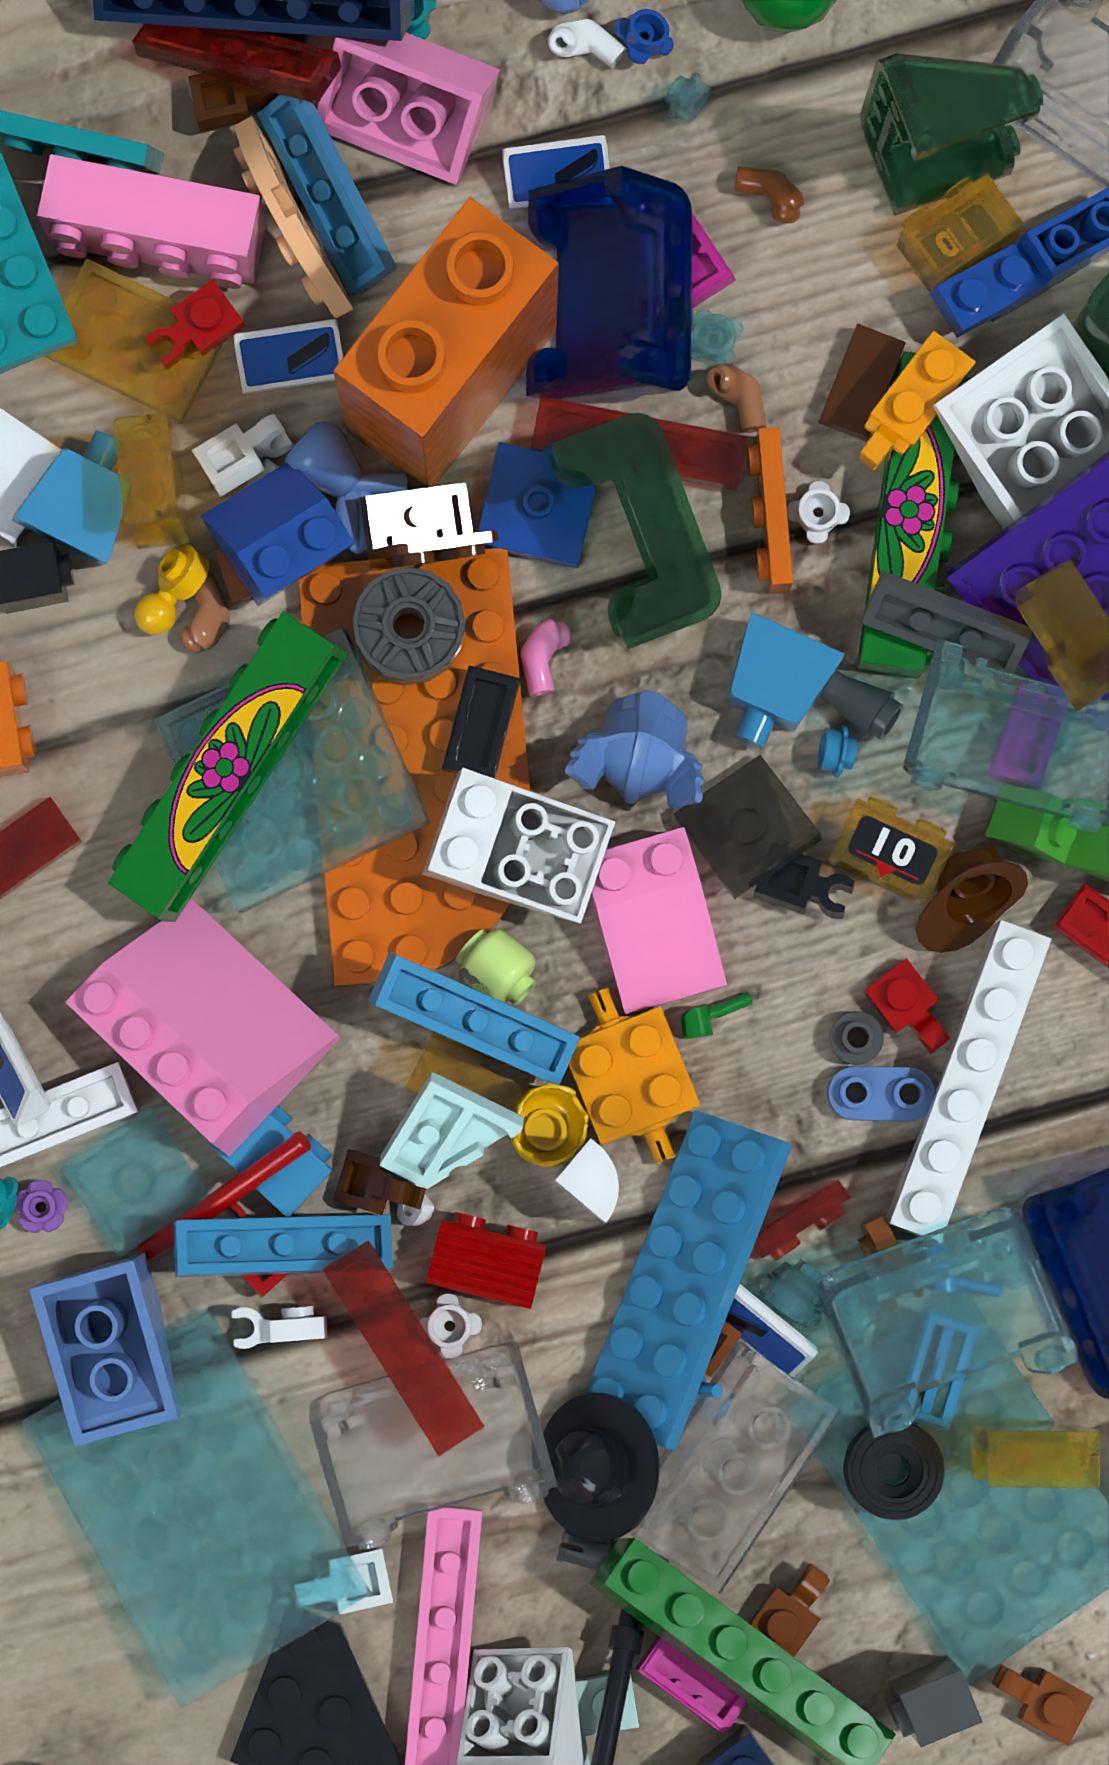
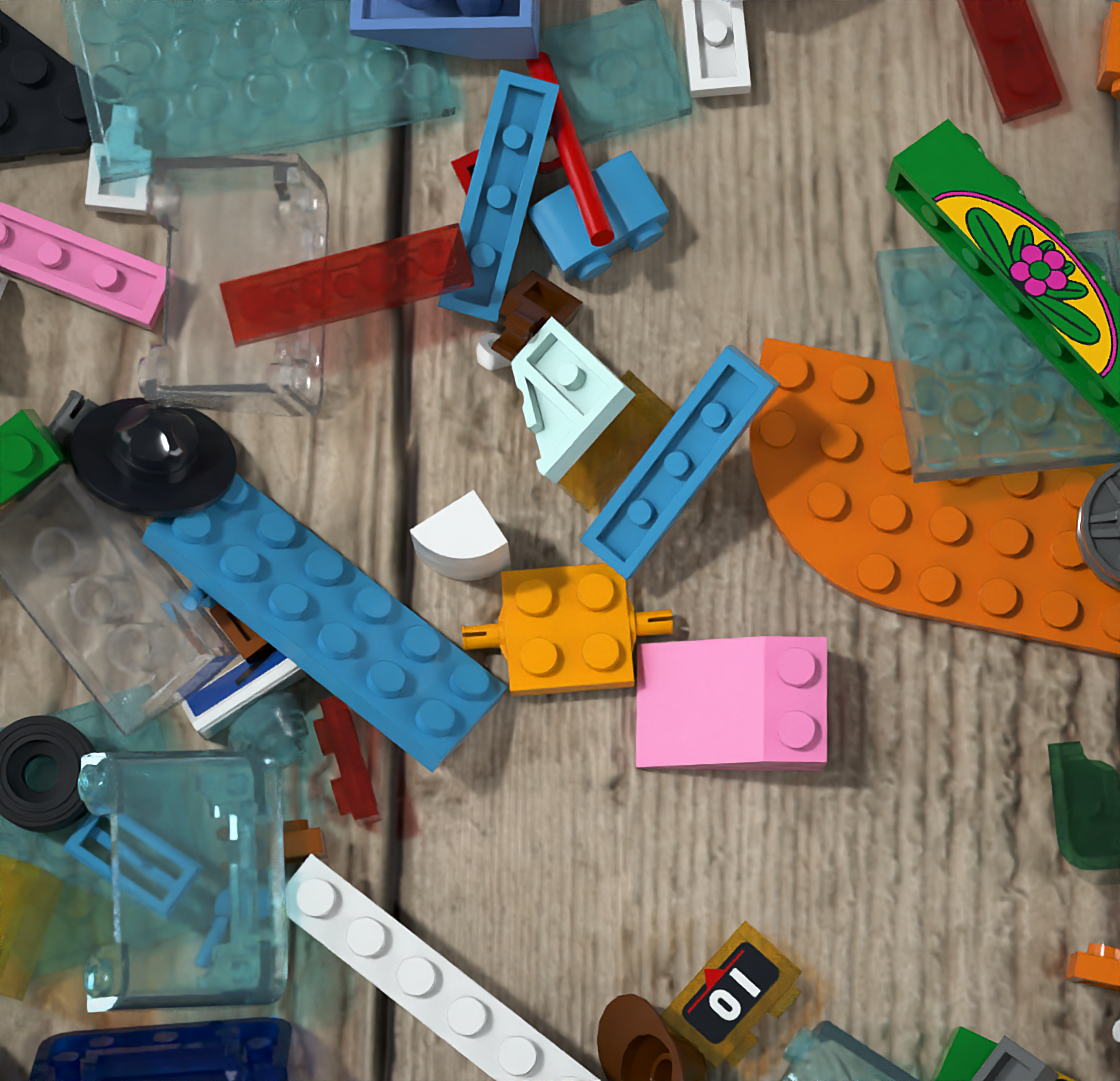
camera: 115 degrees right, 5 degrees down
bright pink slope [65,899,341,1157] -> none
white plate [231,1306,328,1349] -> none
white plate [417,1294,482,1359] -> none
white slope [422,768,615,924] -> none
red brick [426,1212,546,1309] -> none
black tile [442,665,520,779] -> none
yellowish green head [455,929,536,1006] -> none
yellow hair [509,1082,589,1167] -> none
bright pink arm [520,619,571,697] -> none
medium blue helmet [565,690,704,809] -> none
clear smoke tile [673,755,822,899] -> none
green hand [681,992,753,1039] -> none
dark azure torso [727,612,845,749] -> none
black plate [754,844,855,919] -> none
dark azure plate [817,726,857,778] -> none
dark grey cone [821,671,903,740] -> none
medium blue plate [827,1066,935,1122] -> none
dark grey plate [830,1011,884,1065] -> none
red plate [863,958,951,1054] -> none

